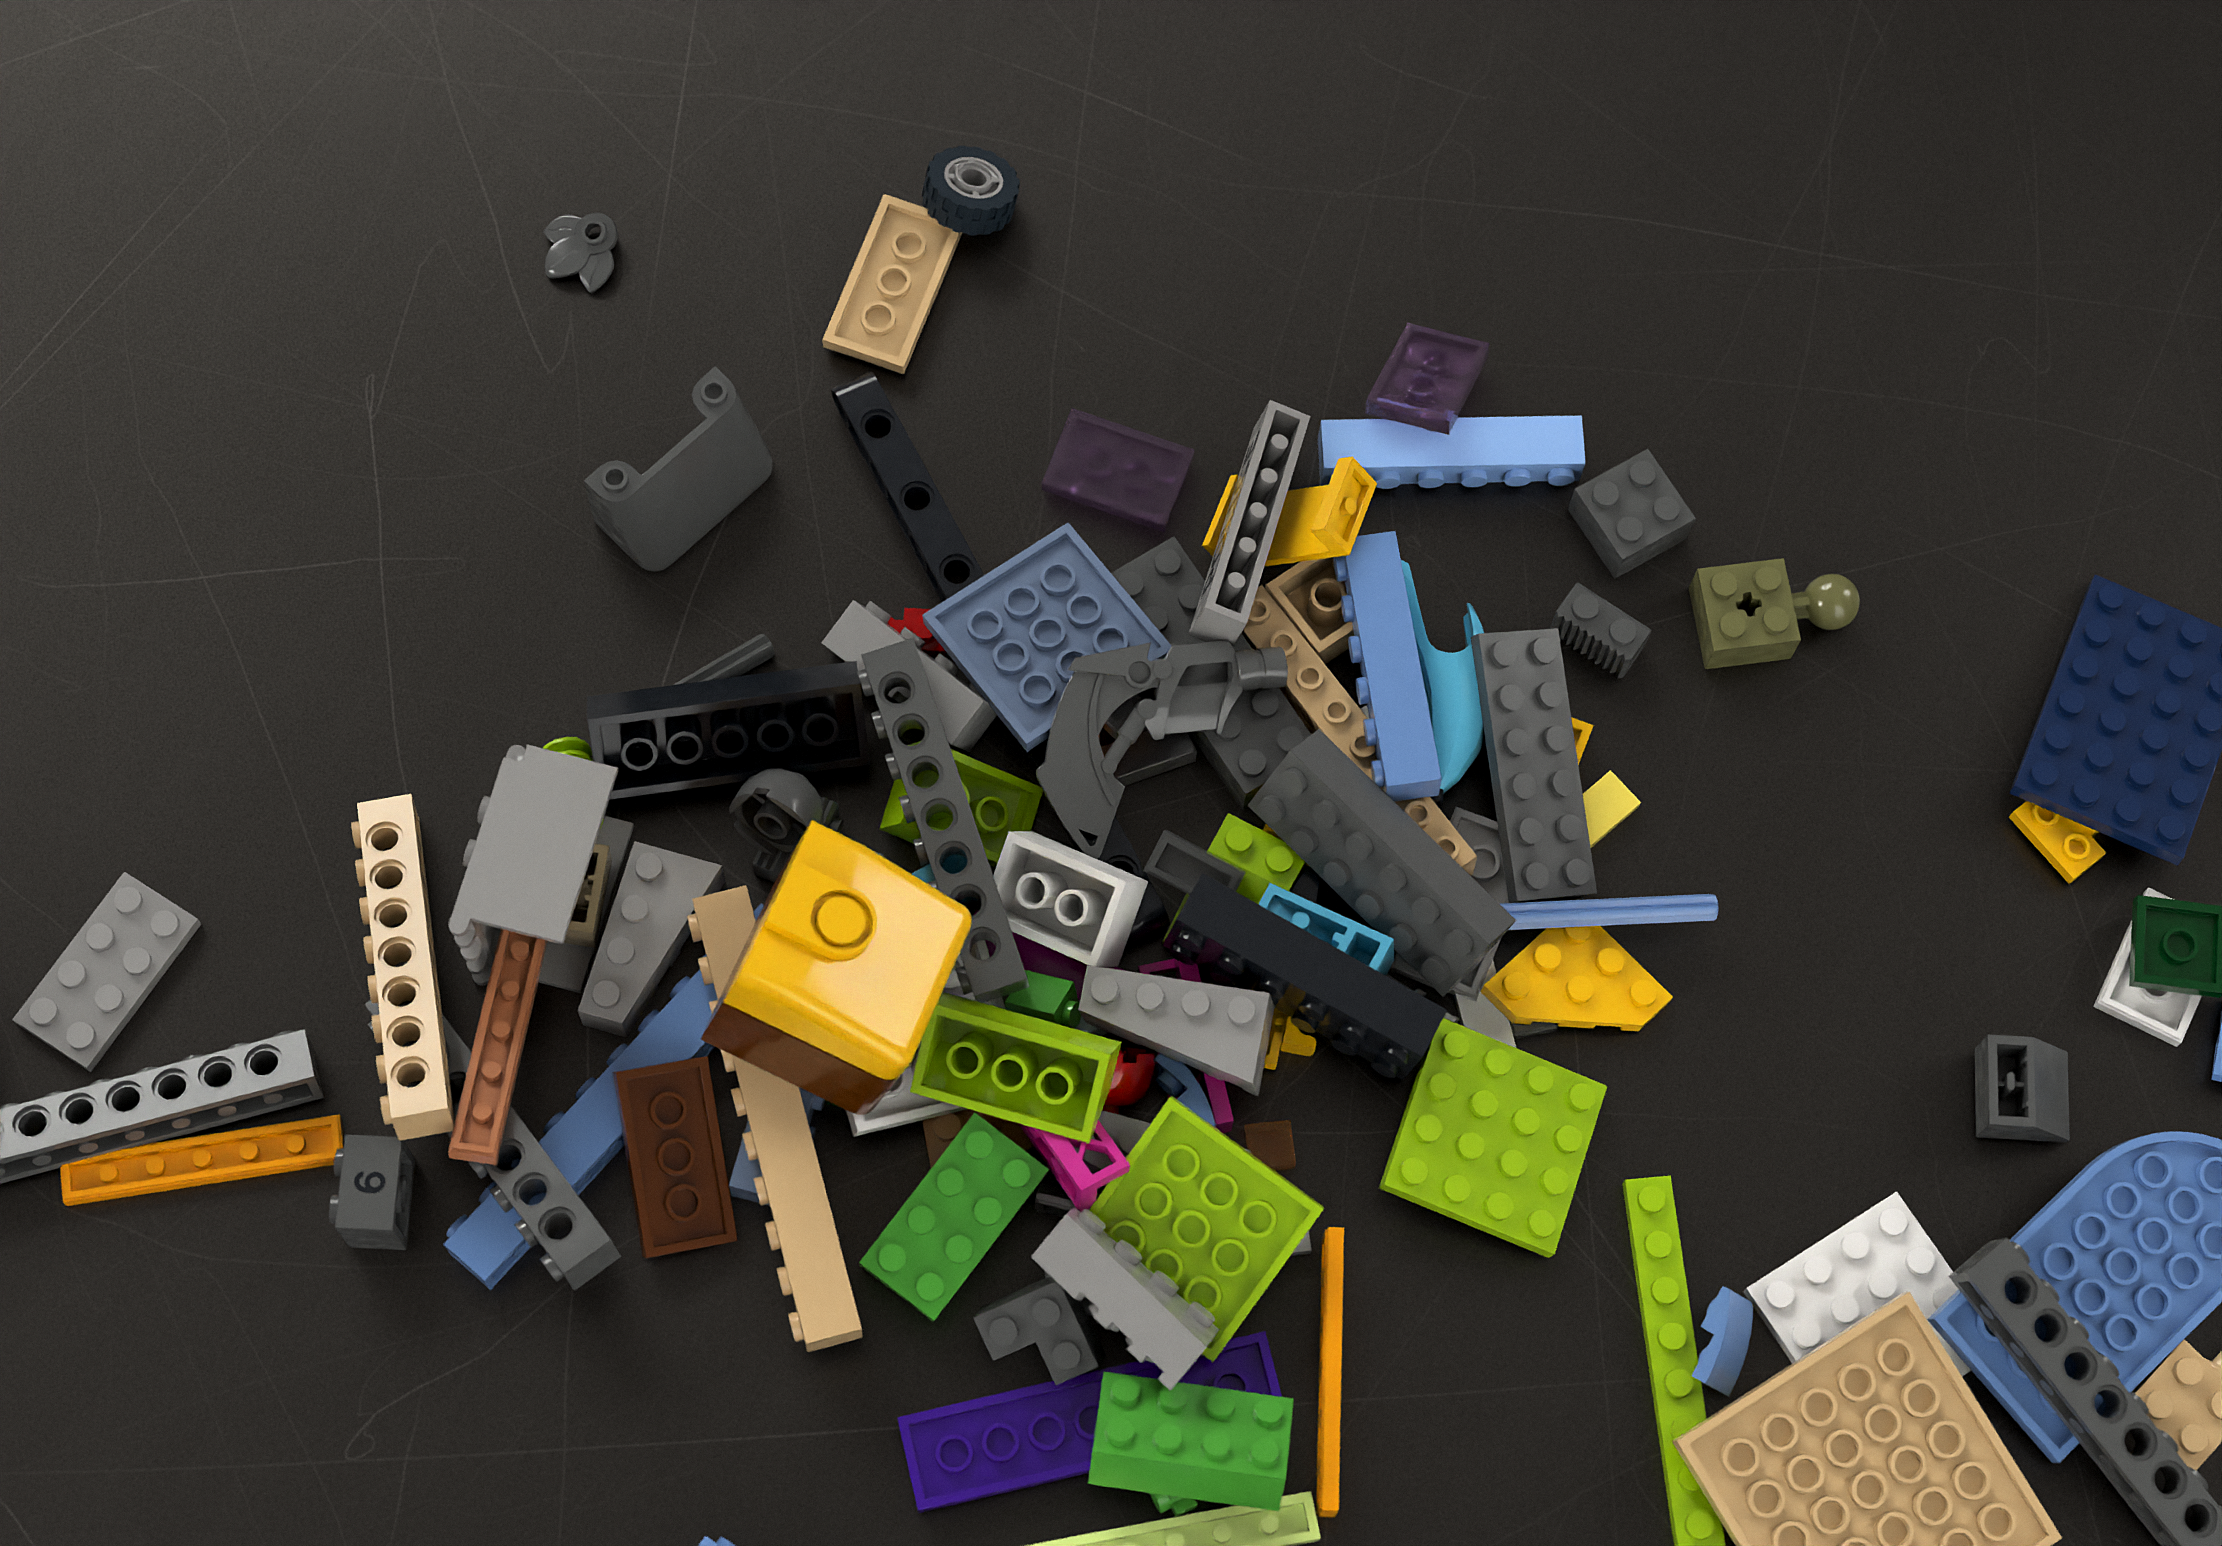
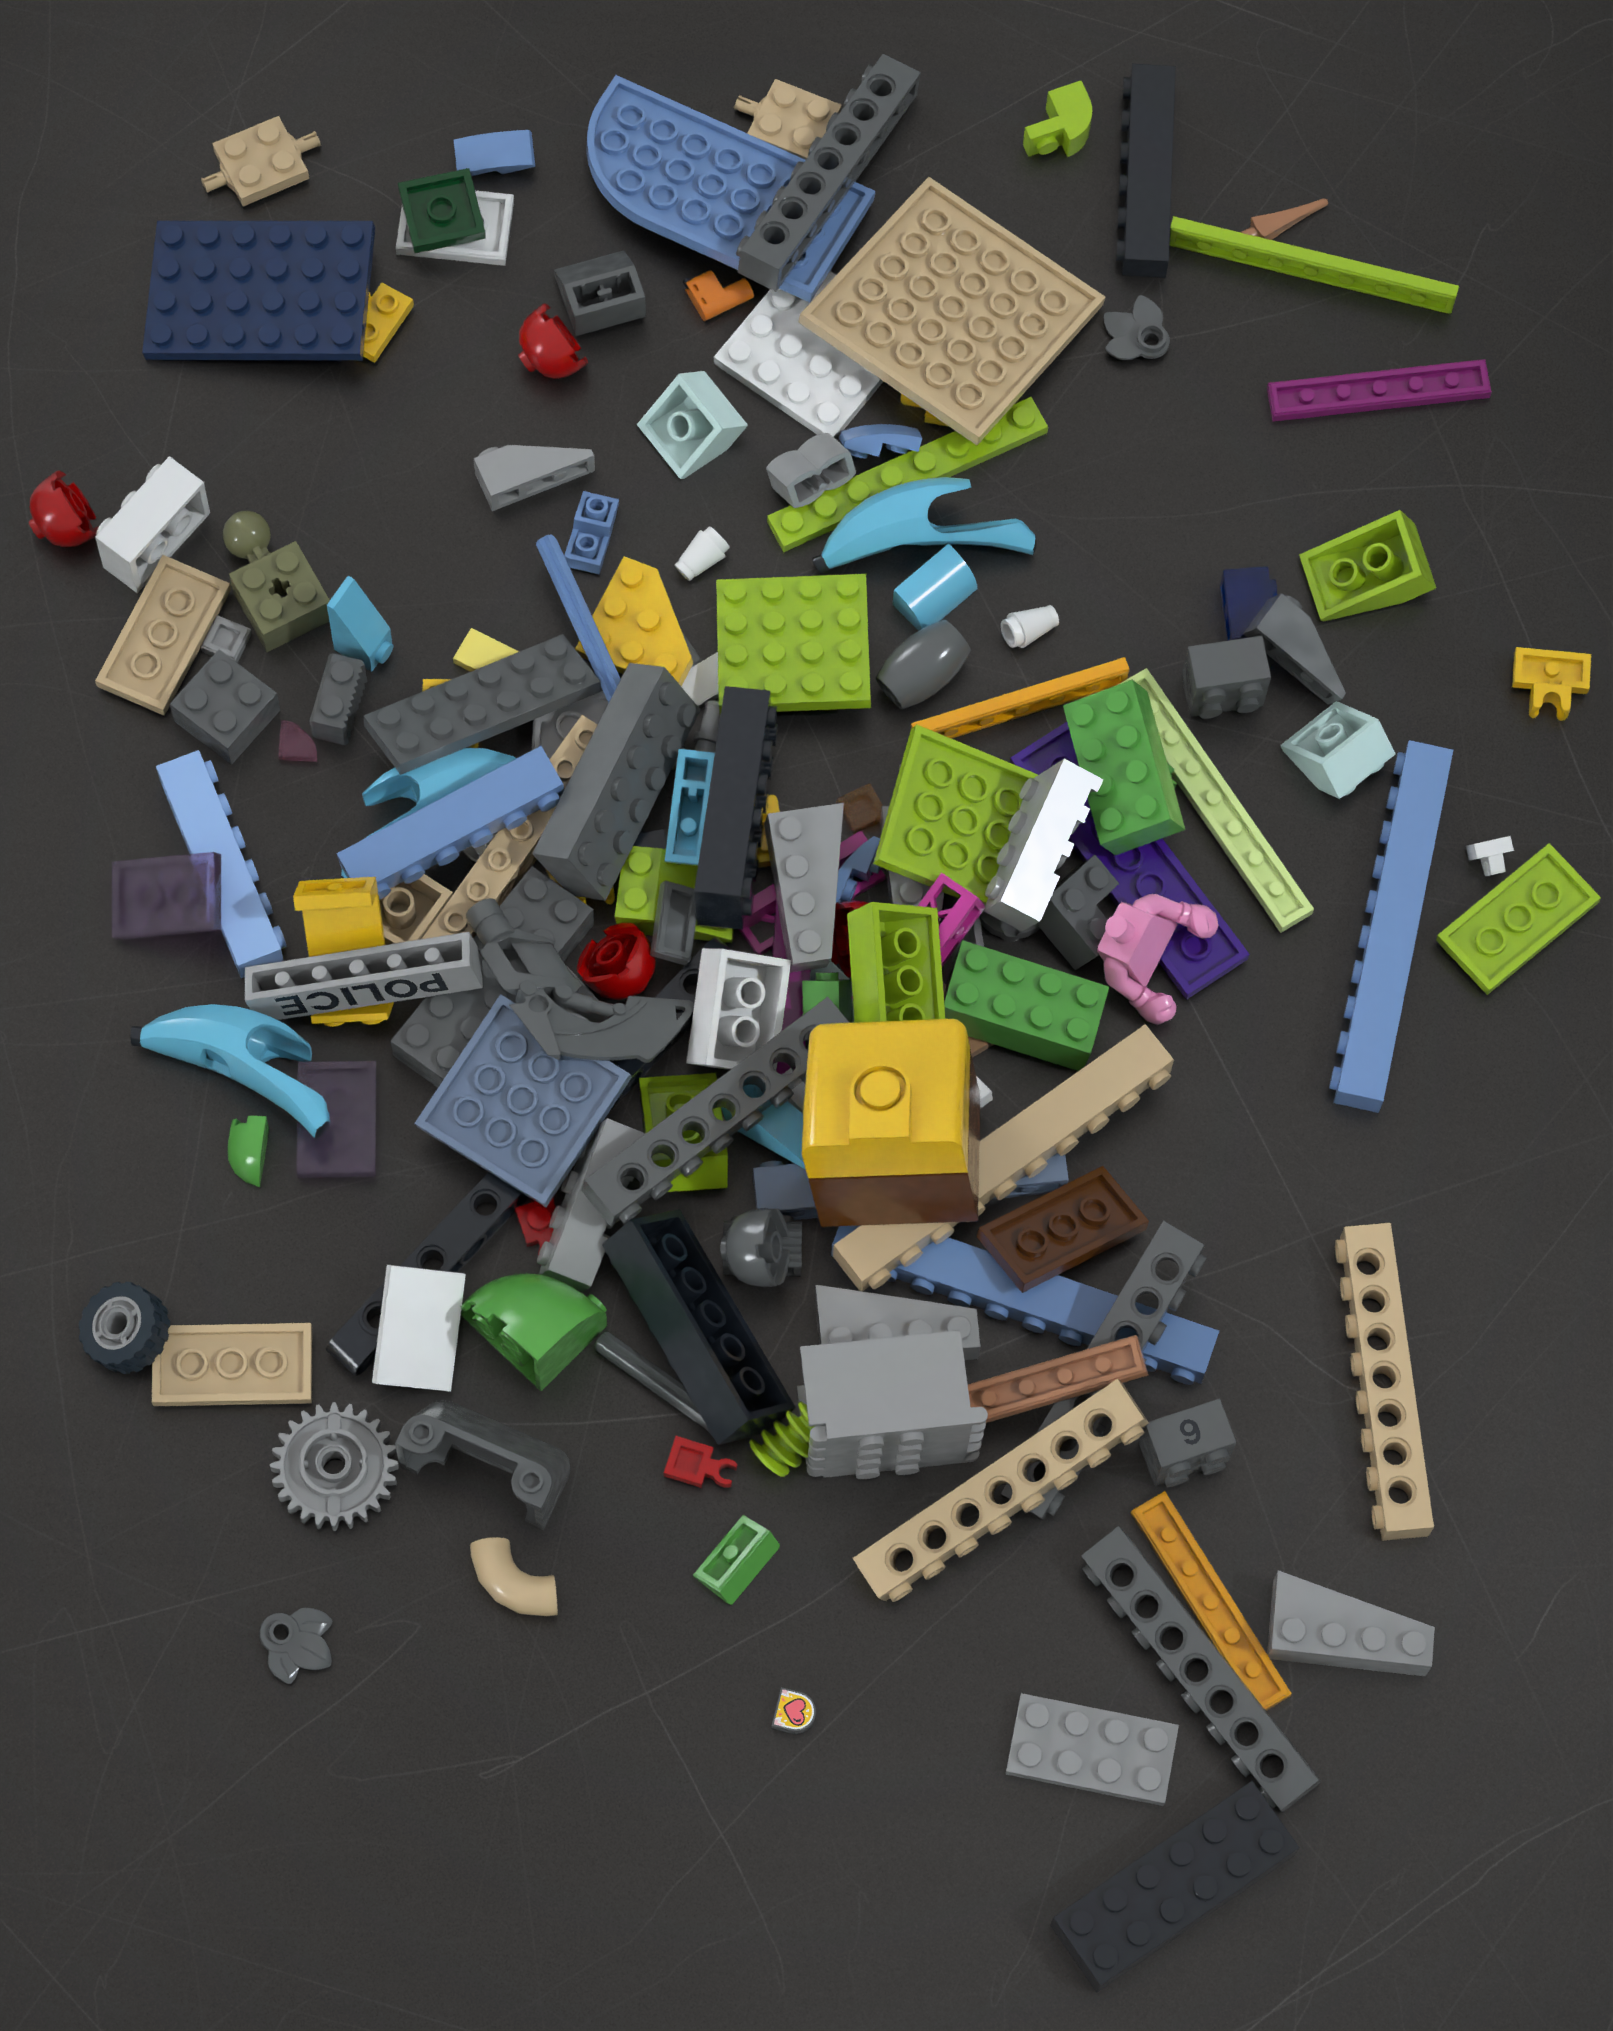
camera: 110 degrees left, 0 degrees up
none -> red cylinder [29,471,99,548]
none -> white brick [95,456,210,593]
none -> tan plate [95,555,231,716]
none -> medium azure piece [130,1004,330,1140]
none -> light grey tile [201,615,252,663]
none -> bright green brick [227,1116,269,1187]
none -> light grey gear [270,1402,399,1531]
none -> clear pink tile [279,720,317,762]
none -> medium azure slope [327,576,394,672]
none -> white tile [372,1265,466,1391]
none -> bright green brick [460,1273,607,1391]
none -> tan cylinder [470,1537,558,1616]
none -> light grey slope [474,445,595,511]
none -> red cylinder [518,303,588,379]
none -> medium blue slope [564,491,619,574]
none -> red cylinder [577,923,656,1000]
none -> light aqua slope [637,371,748,479]
none -> red plate [664,1436,737,1488]
none -> white cone [674,526,730,581]
none -> orange piece [683,270,754,321]
none -> bright green slope [693,1515,780,1605]
none -> light grey brick [766,433,856,508]
none -> tile [771,1687,816,1734]
none -> medium azure piece [812,477,1037,573]
none -> dark grey piece [875,620,971,710]
none -> medium azure brick [892,543,977,631]
none -> white cone [1001,605,1059,648]
none -> bright pink torso [1097,894,1219,1025]
none -> light grey wedge [1267,1570,1435,1676]
none -> tan brick [1335,1223,1434,1541]

